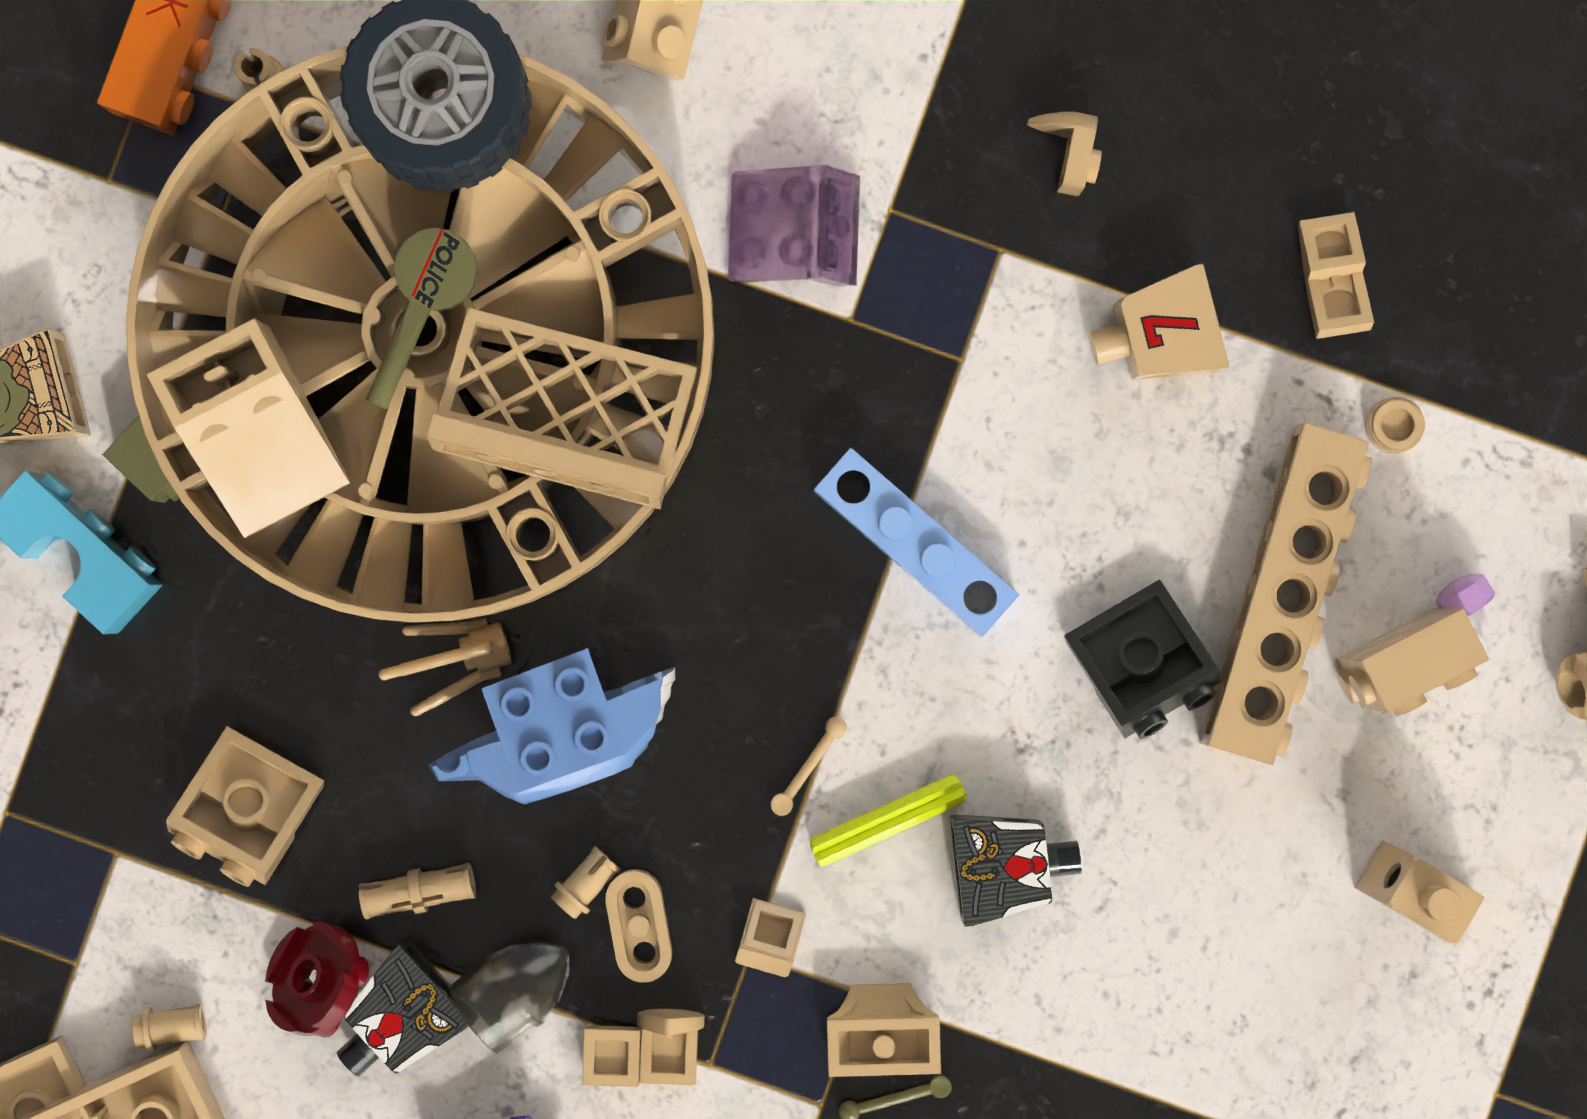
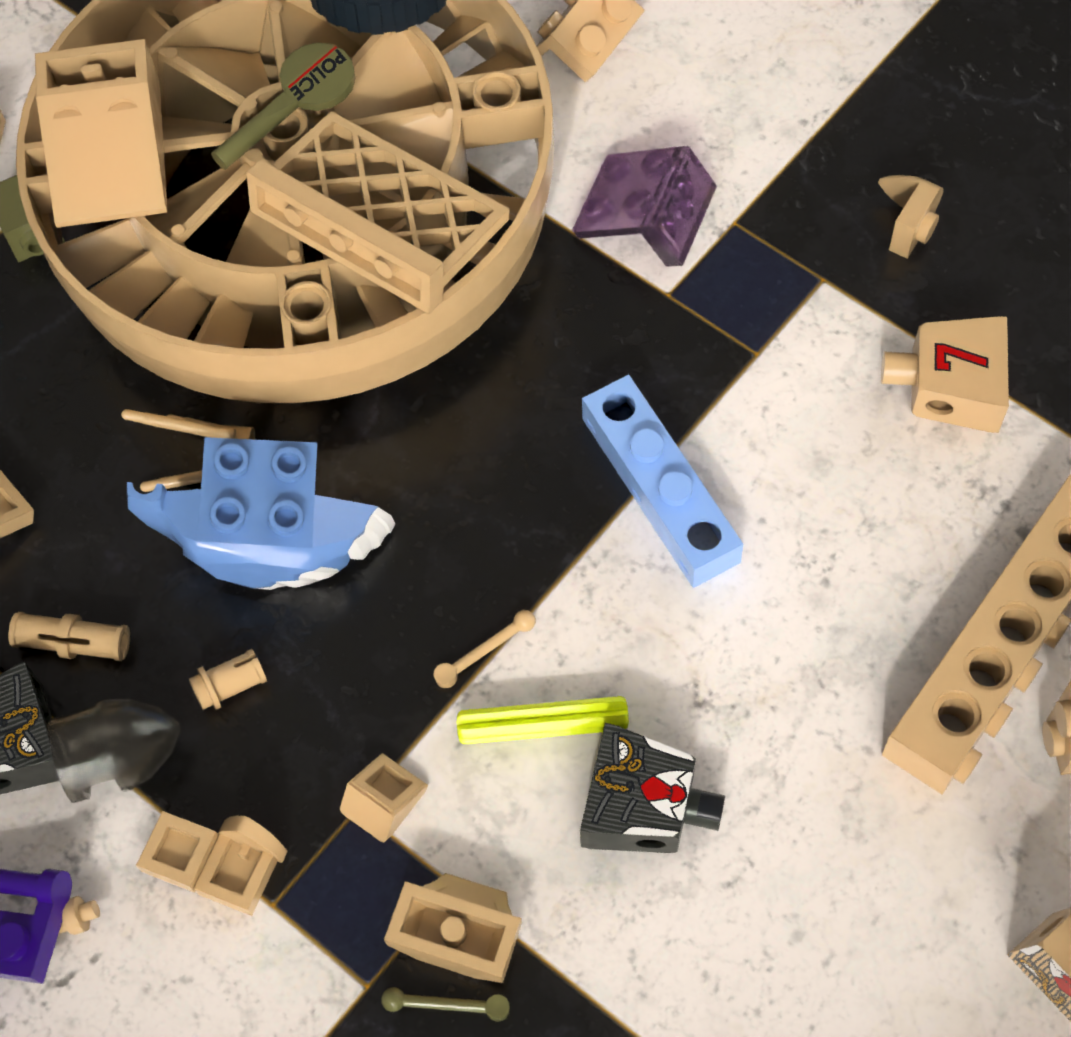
camera: 25 degrees right, 25 degrees down
tan plate [606,869,672,982] -> none
pearl dark grey plate [1064,579,1221,739] -> none

